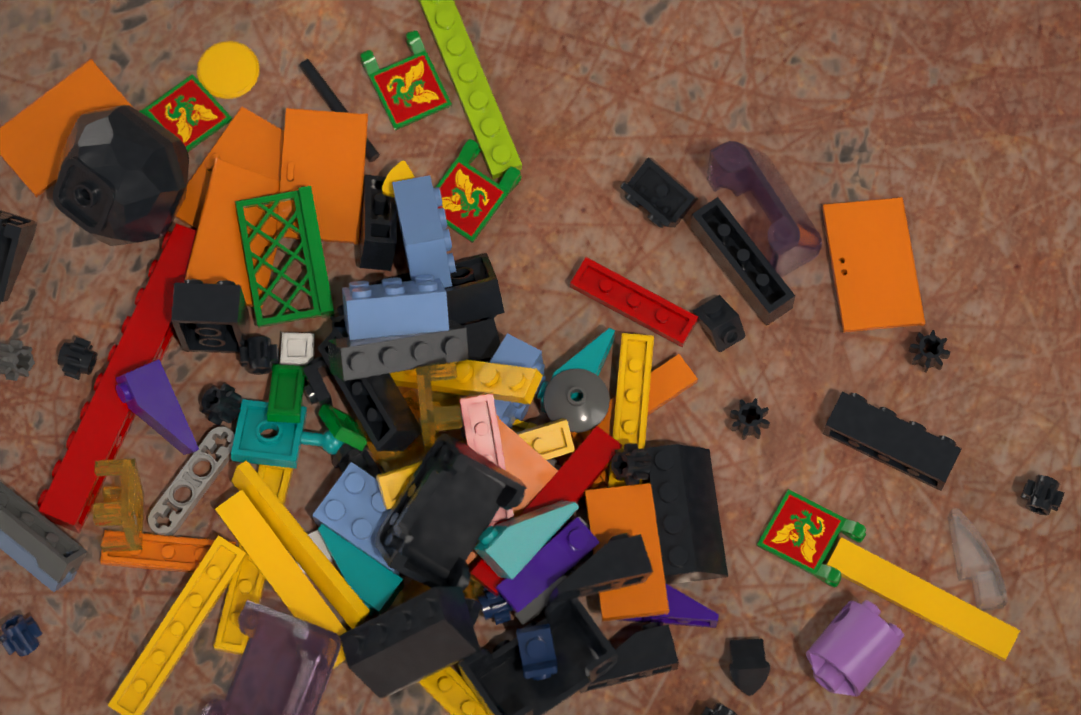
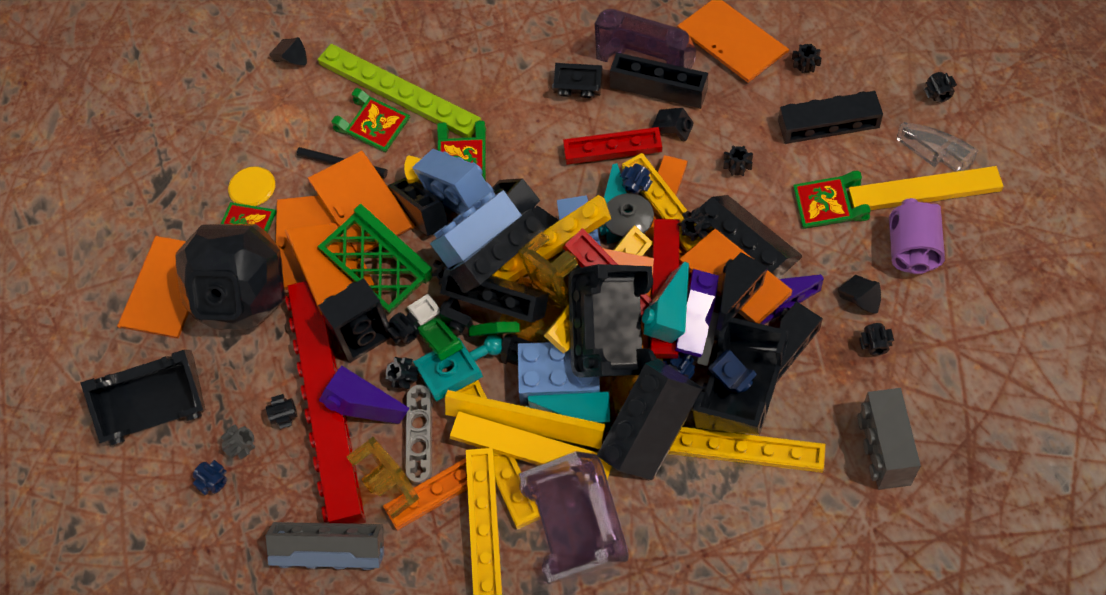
camera: 30 degrees left, 10 degrees down
none -> dark blue gear [620,163,653,195]

